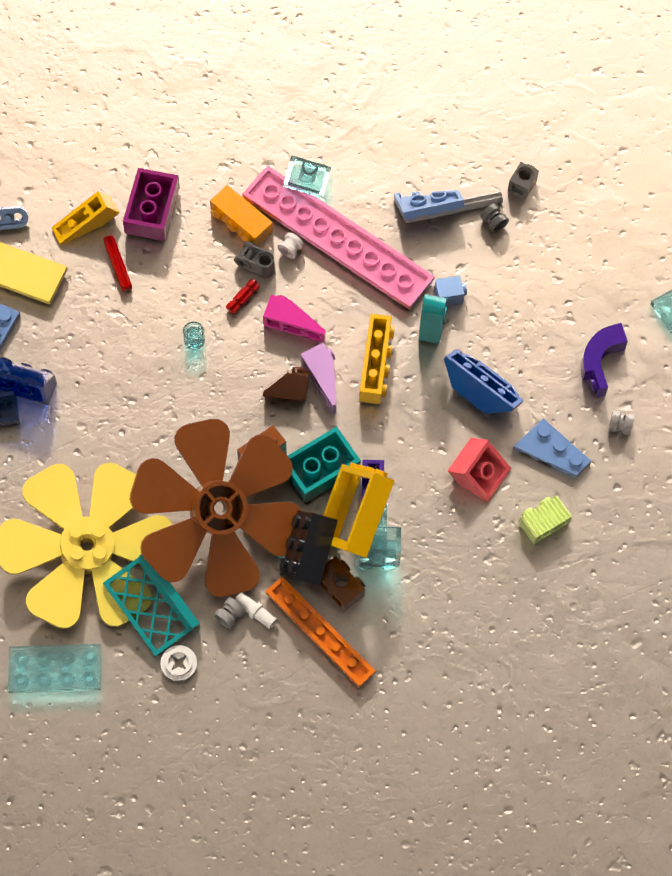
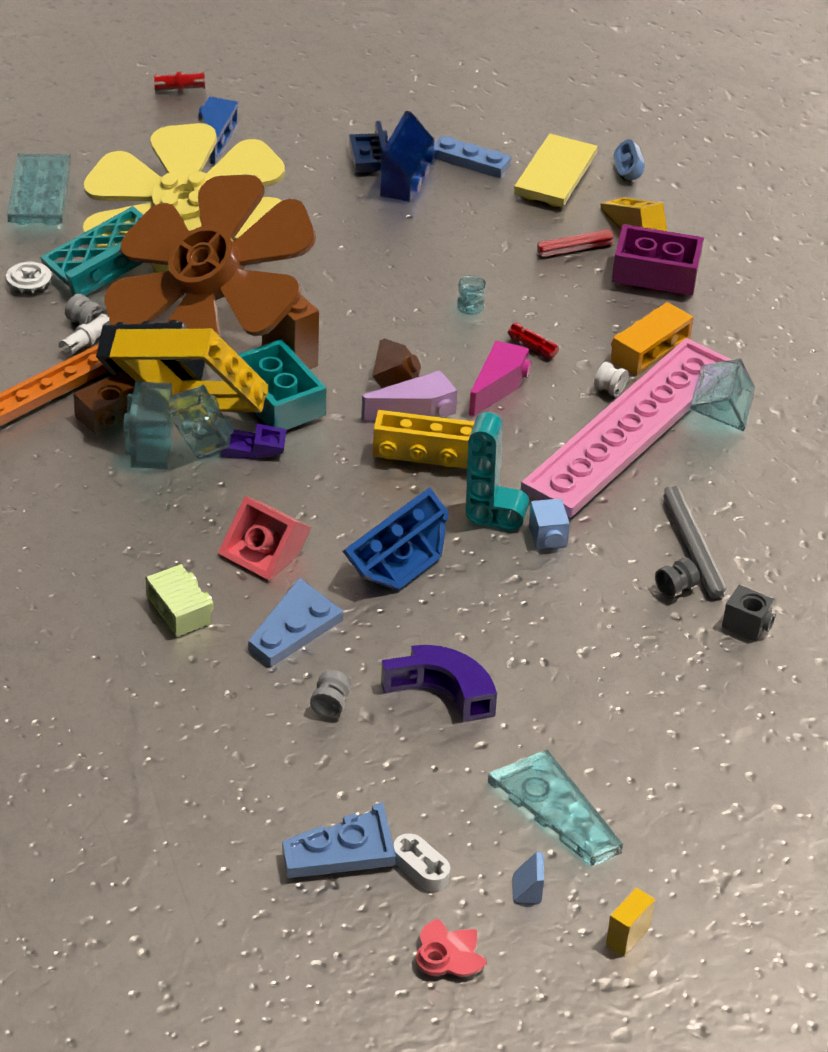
camera: 90 degrees right, 25 degrees down
dark grey piece [234,242,275,278] -> none
medium blue wing [393,190,465,220] -> none

